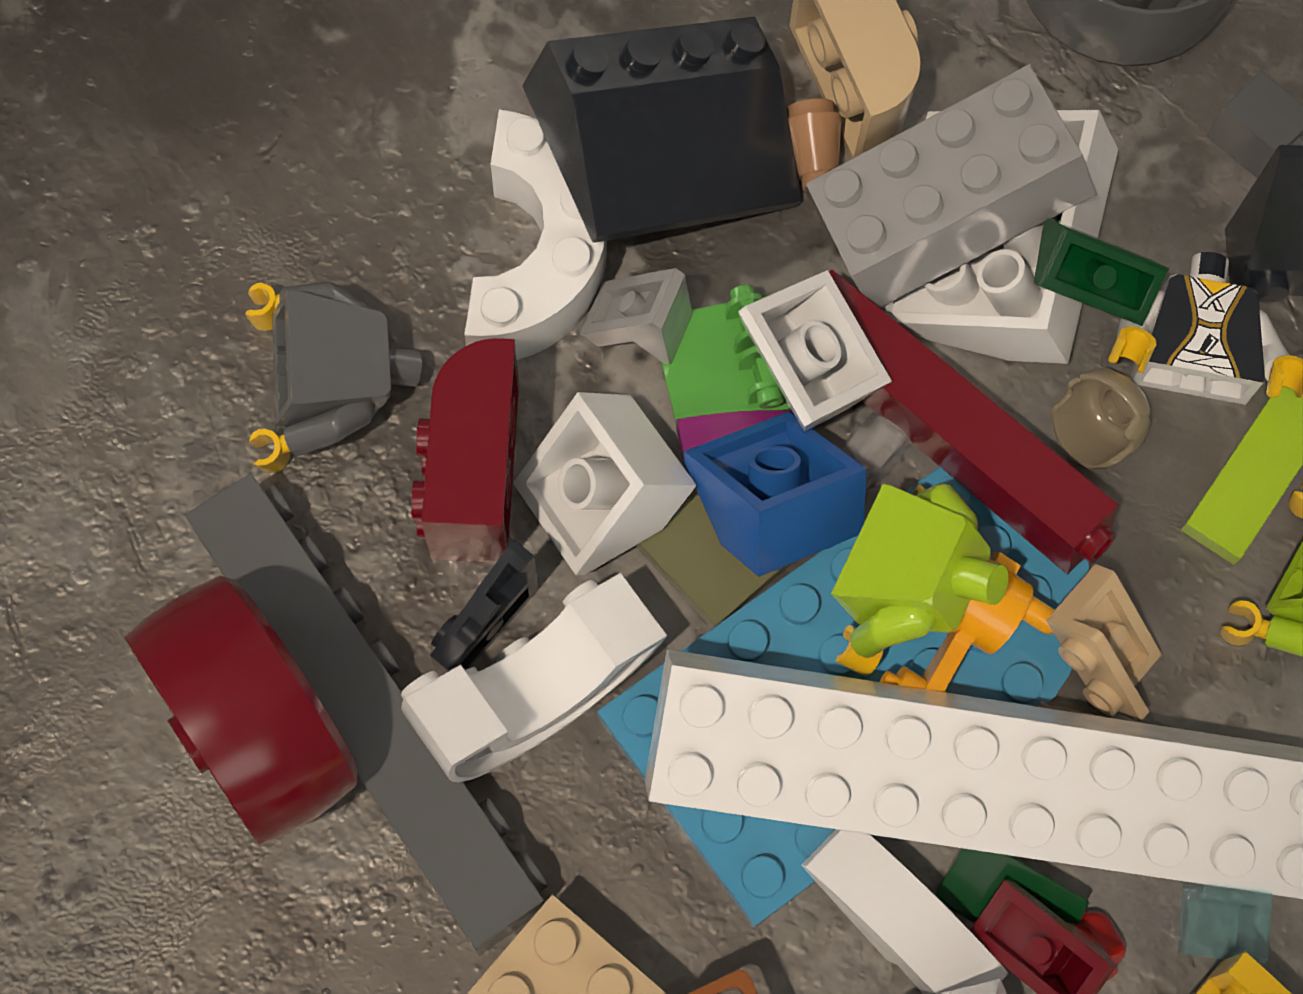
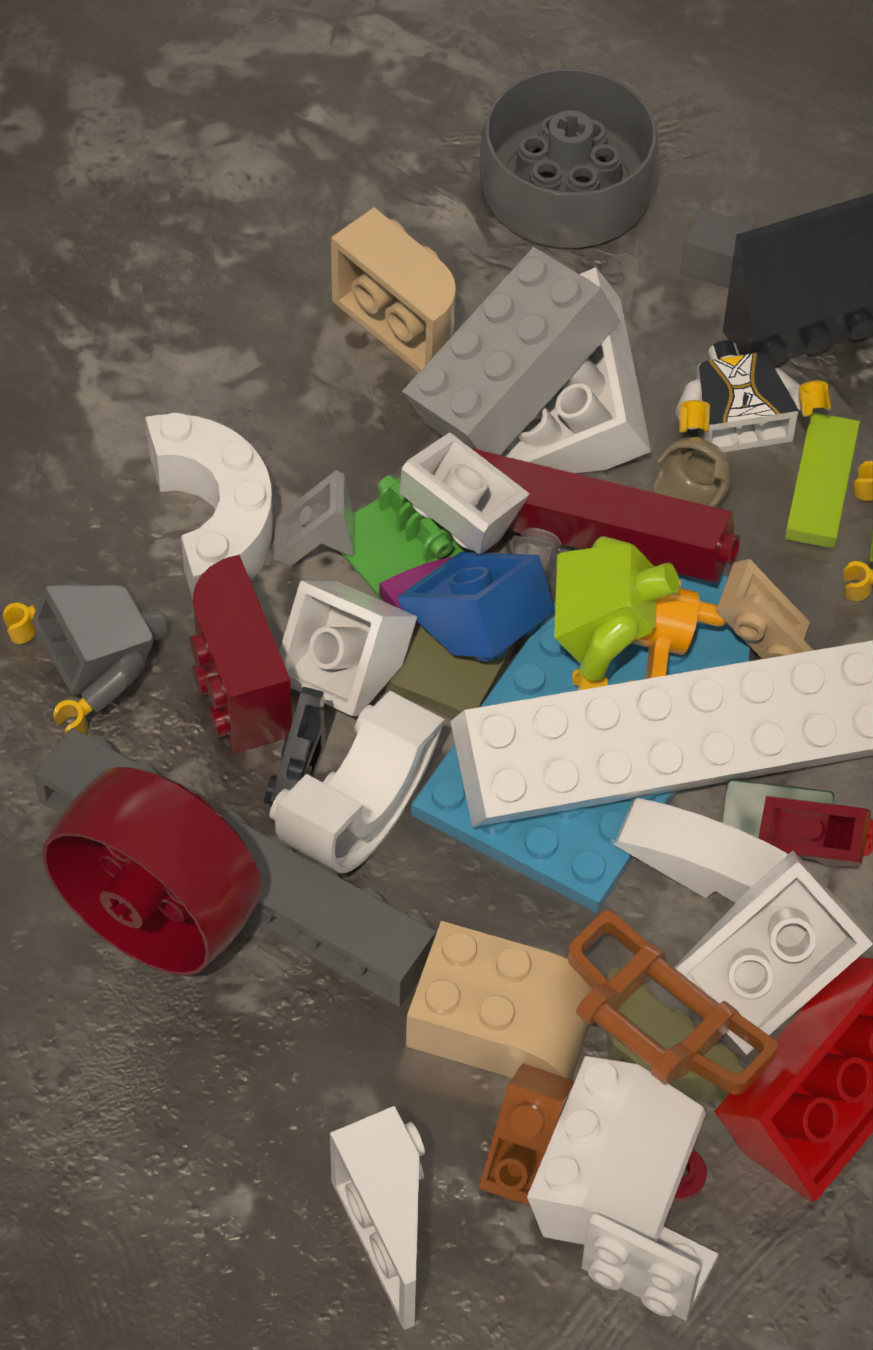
camera: 20 degrees left, 15 degrees down
black slope [522,16,802,243] -> none
medium nougat cone [787,98,842,193] -> none
dark green slope [1034,217,1169,326] -> none

